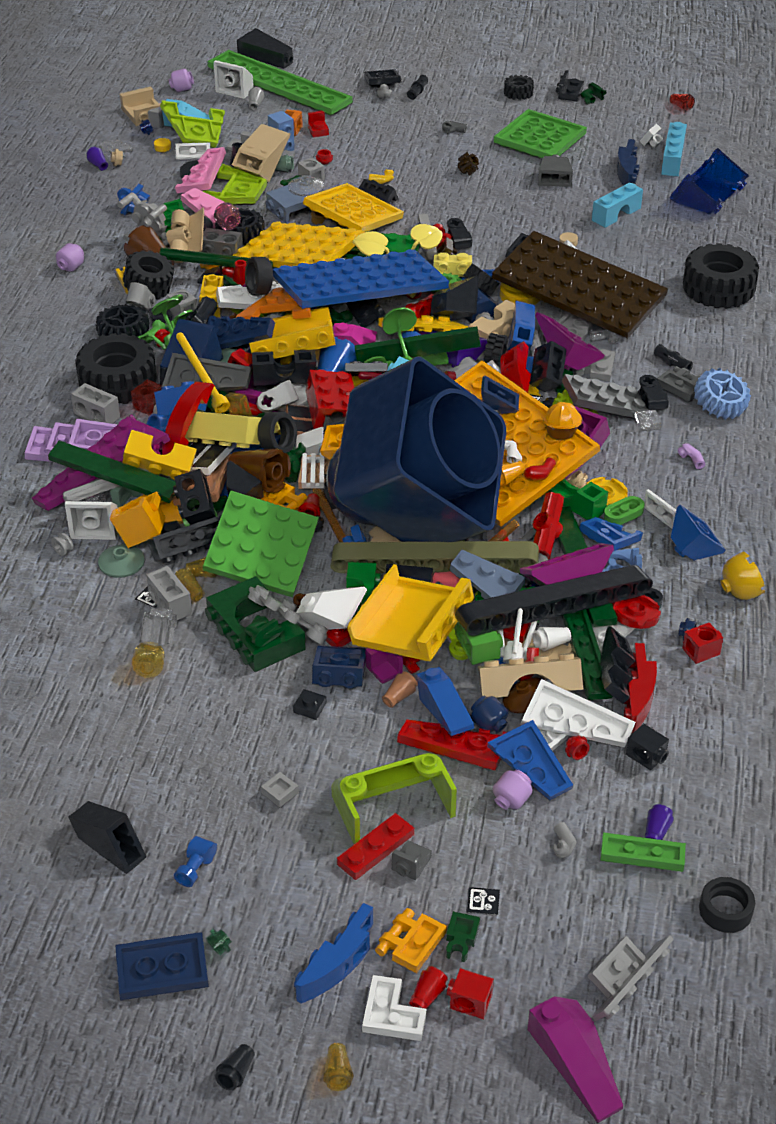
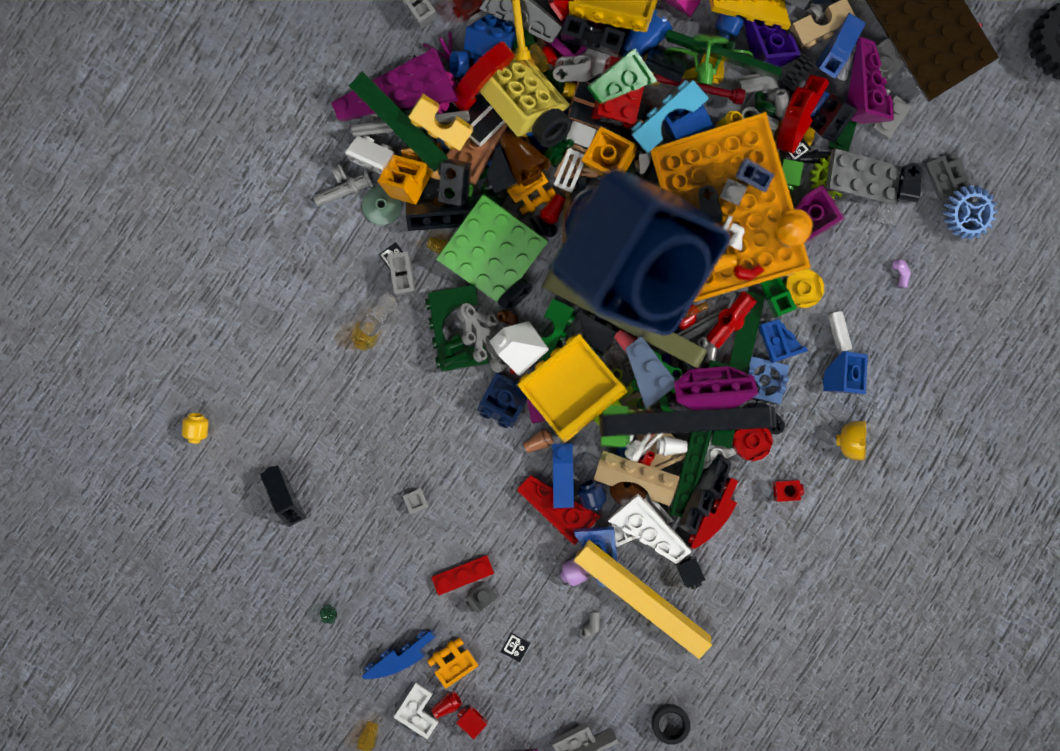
camera: 20 degrees right, 45 degrees up
lavender slope [25,419,117,461] -> none
dark blue plate [115,932,209,1001] -> none
blue leg [174,836,217,887] -> none
clear yellow cone [175,568,205,602] -> none
black cone [215,1044,255,1091] -> none
black plate [293,689,327,720] -> none
lime windscreen [331,753,457,844] -> none
dark green plate [446,911,481,962] -> none
red plate [565,736,590,760] -> none
bright green plate [600,832,686,872] -> none
bright green plate [604,496,645,525] -> none
dark purple cone [645,804,674,840] -> none
black pin [654,344,693,370] -> none
dark blue plate [679,618,697,640] -> none
none -> light grey pin [313,170,374,207]
none -> black beam [498,278,533,311]
none -> yellow tile [574,540,712,659]
none -> wing [587,49,657,103]

